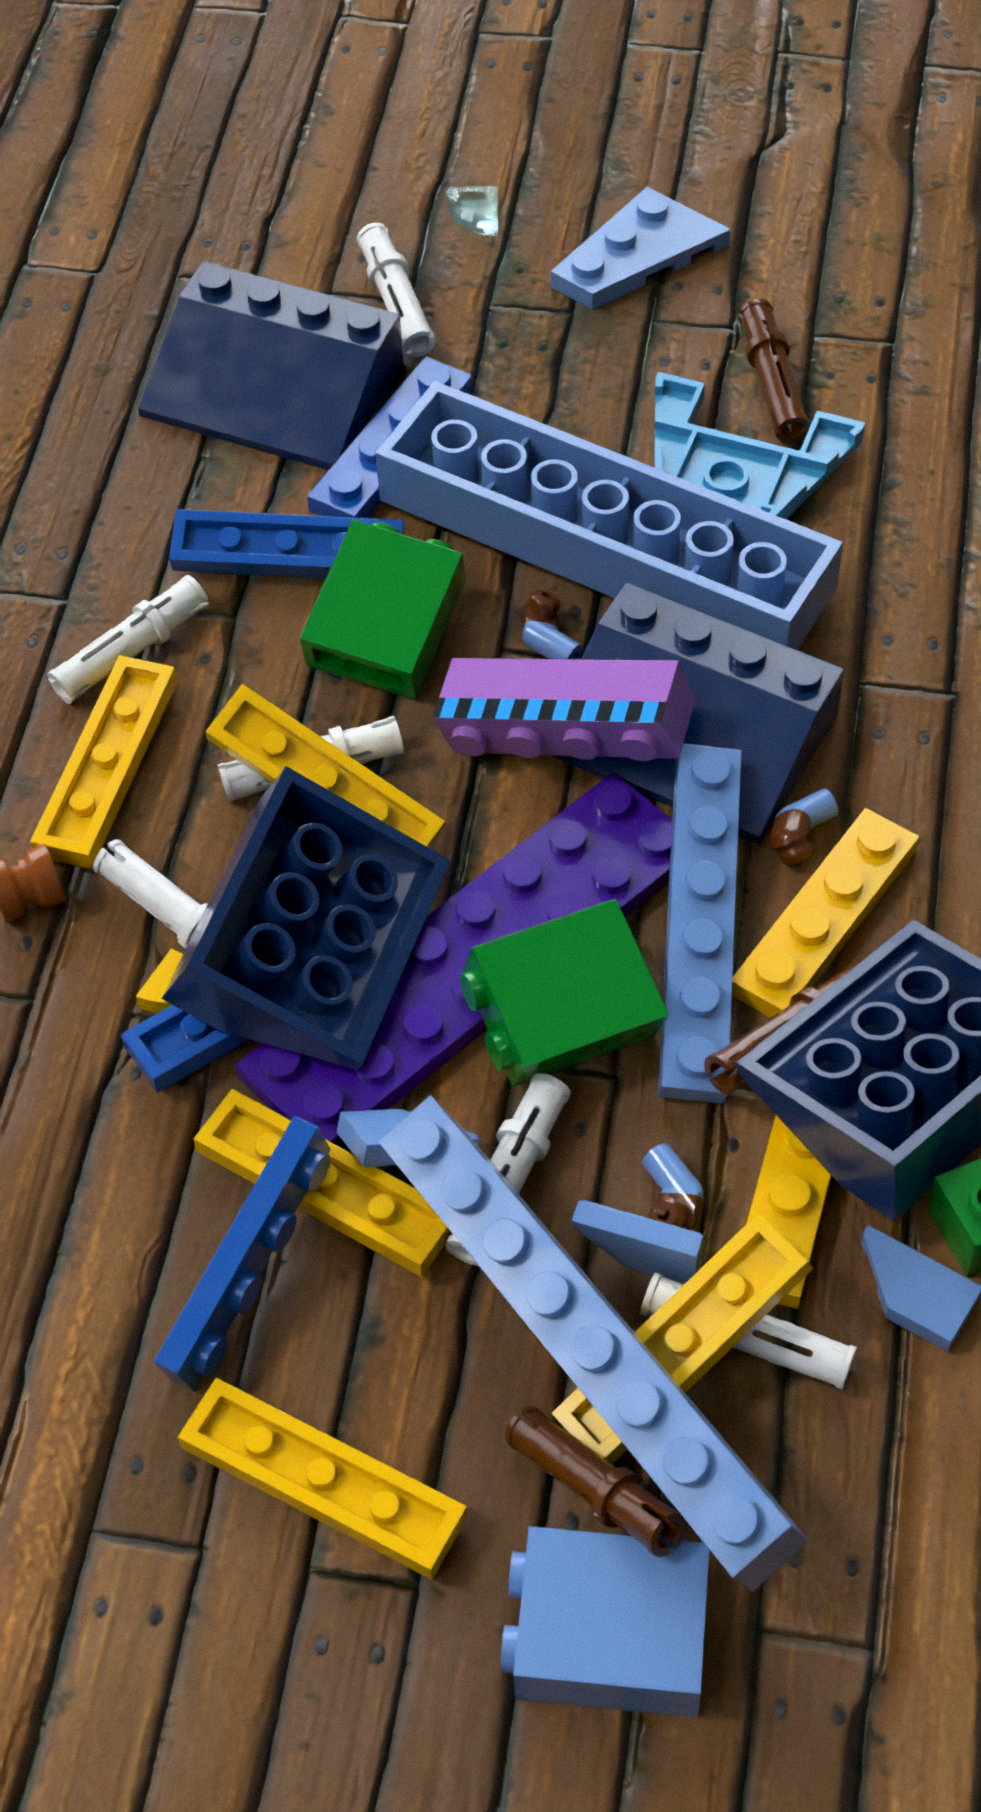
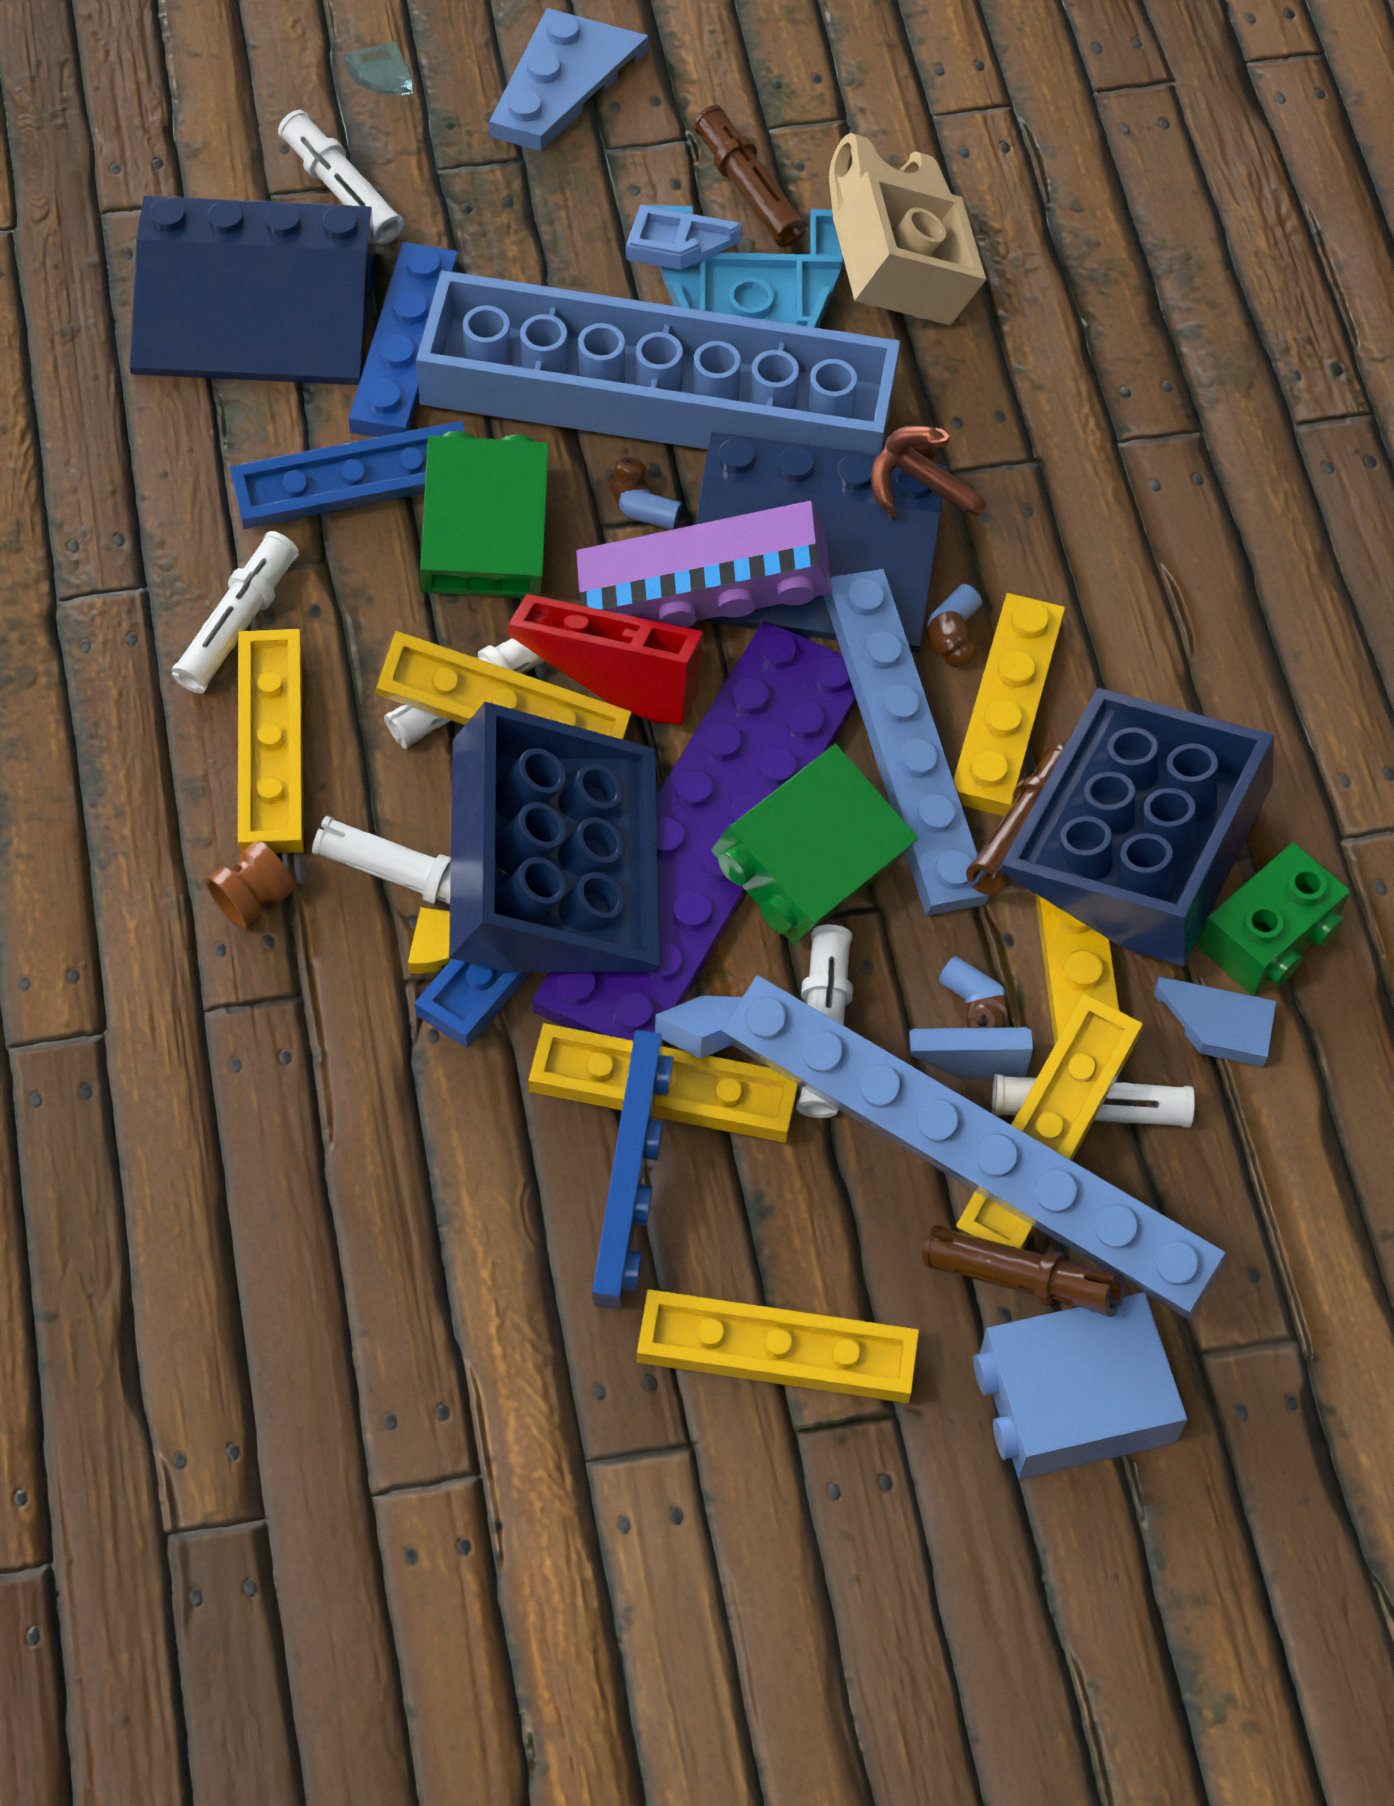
camera: 25 degrees left, 5 degrees up
none -> red slope [507,594,703,725]
none -> medium blue tile [626,205,742,270]
none -> tan brick [829,133,986,325]
none -> copper piece [871,426,986,520]

